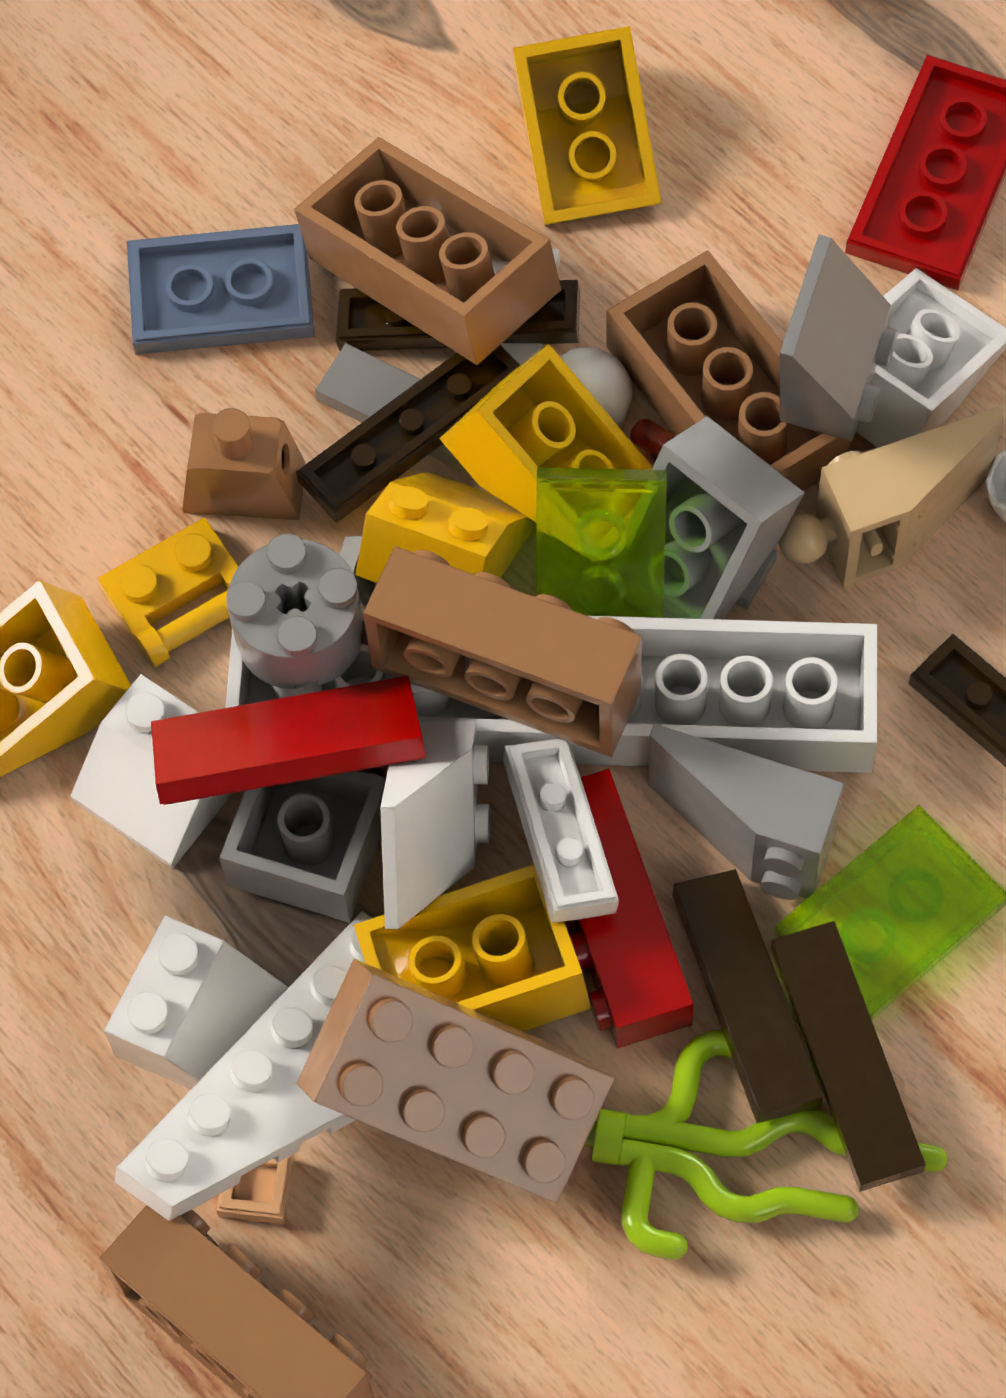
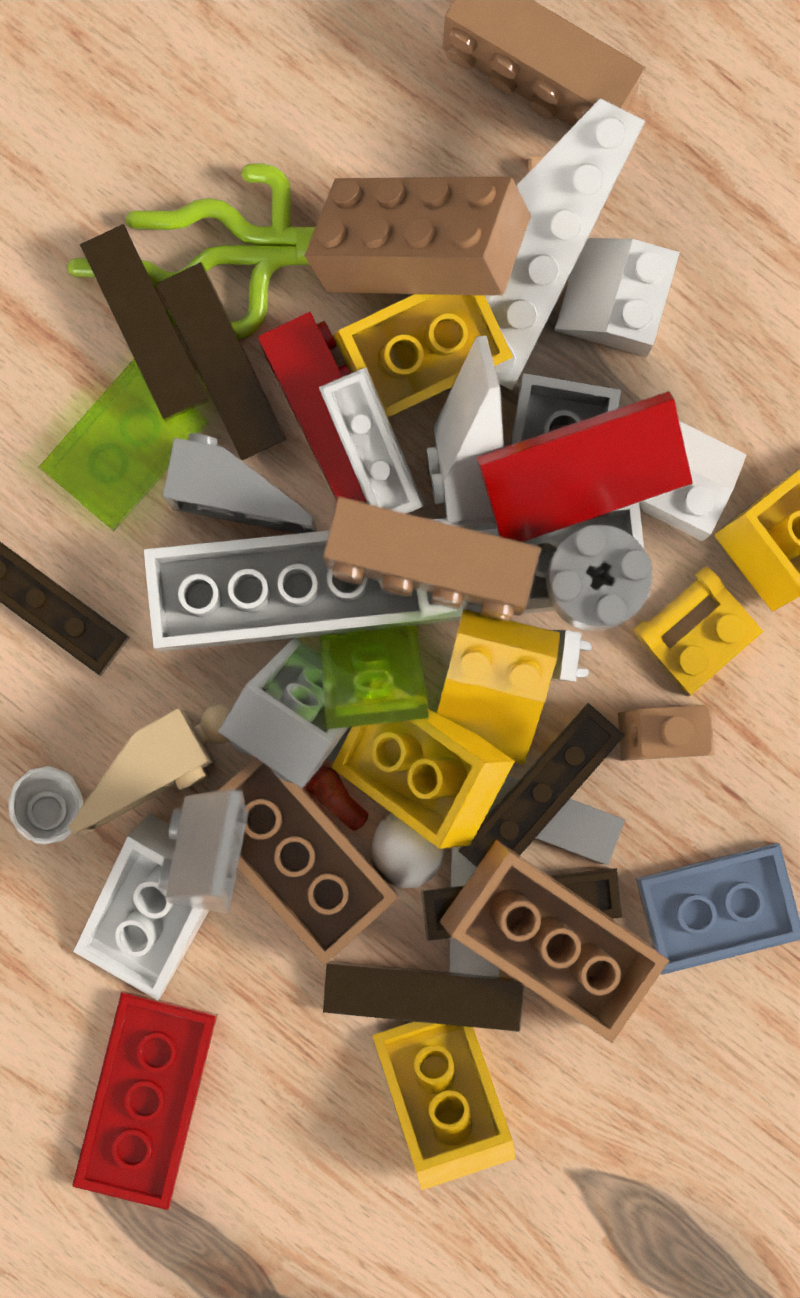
camera: 165 degrees right, 20 degrees up
none -> dark brown tile [323,961,524,1032]

